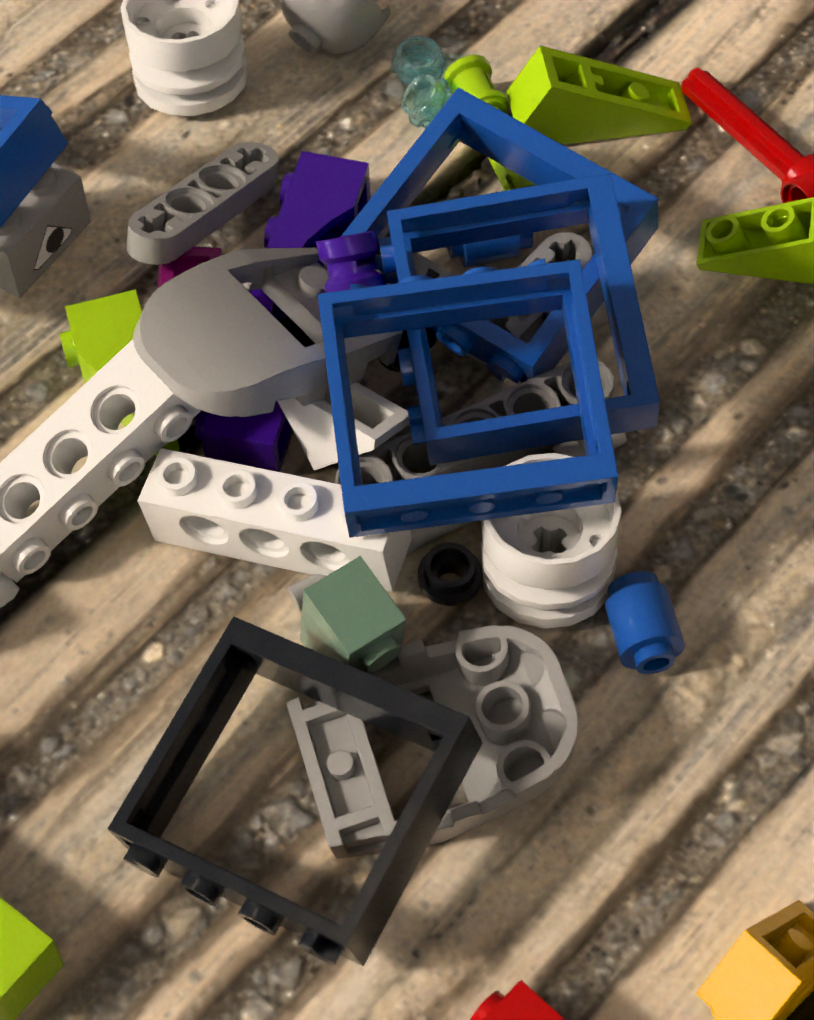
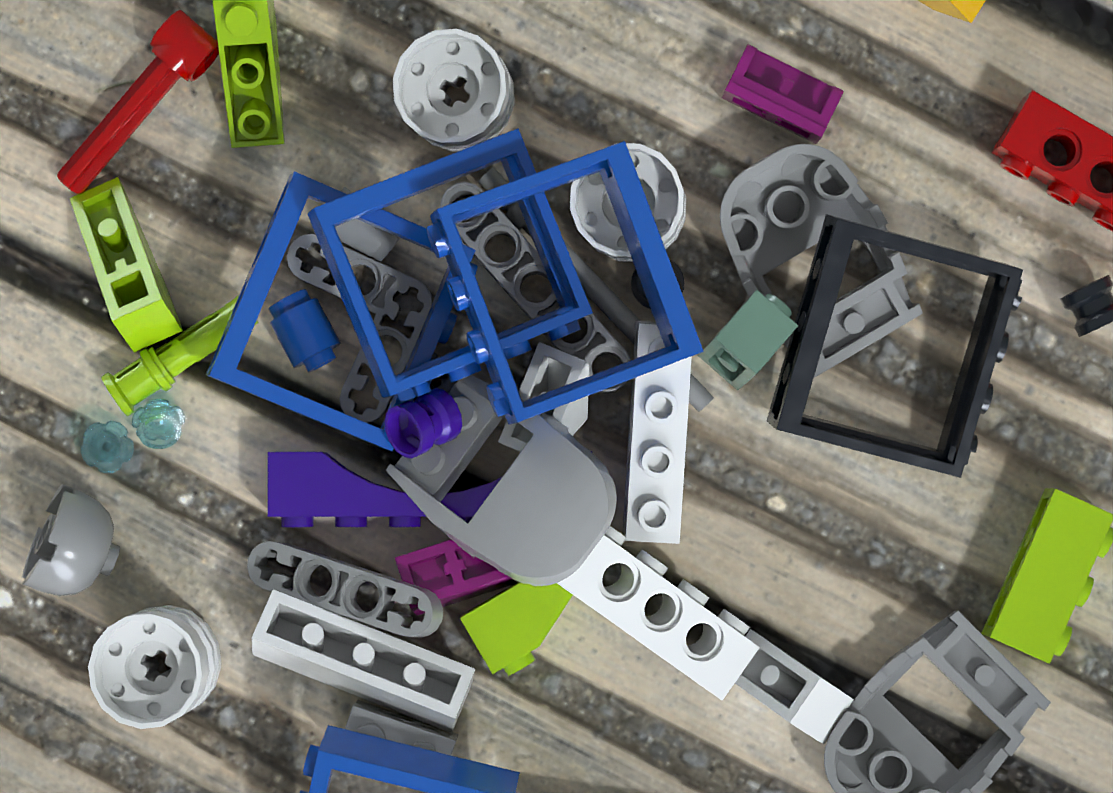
camera: 105 degrees left, 30 degrees up
blue brick [605,571,685,674] -> none
none -> white brick [251,589,475,734]
none -> white wheel [393,29,515,152]
none -> magenta hinge [722,44,844,144]

